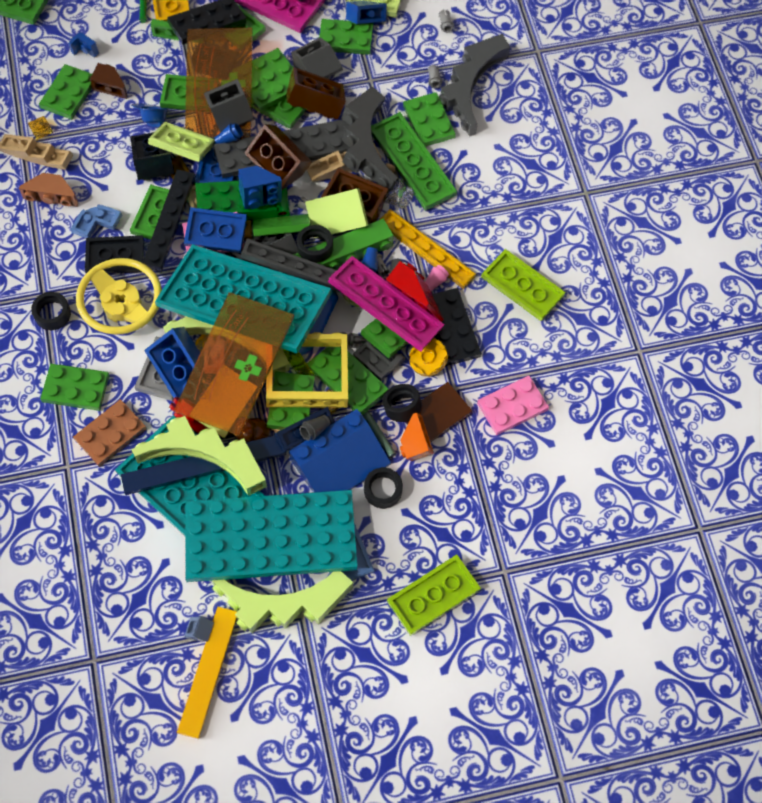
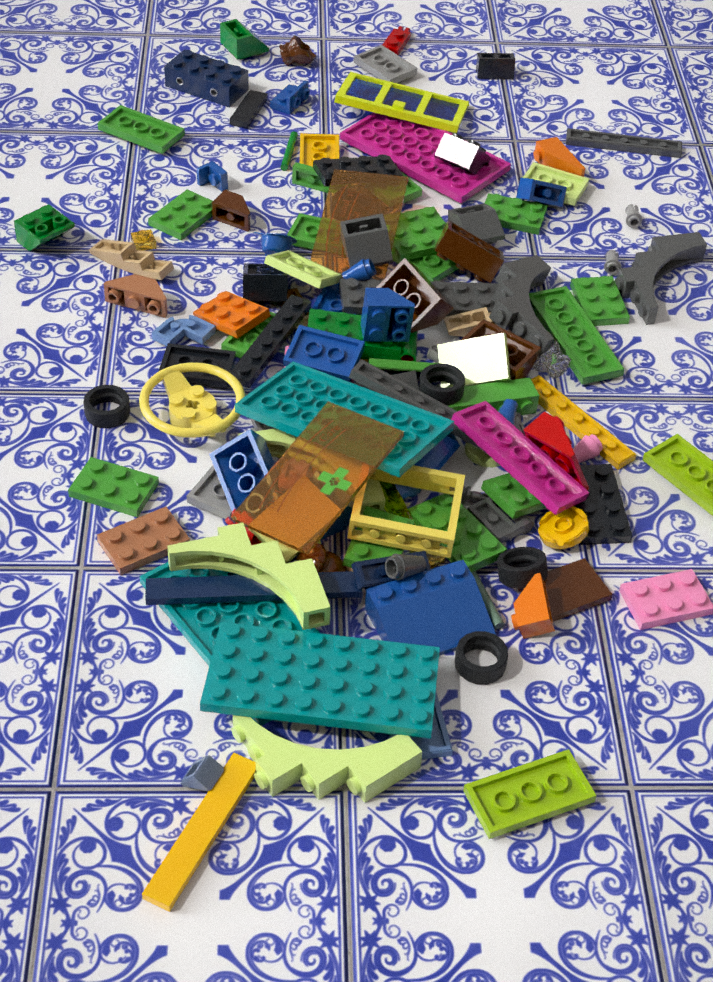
camera: 10 degrees right, 20 degrees down
none -> orange plate [193,291,271,339]

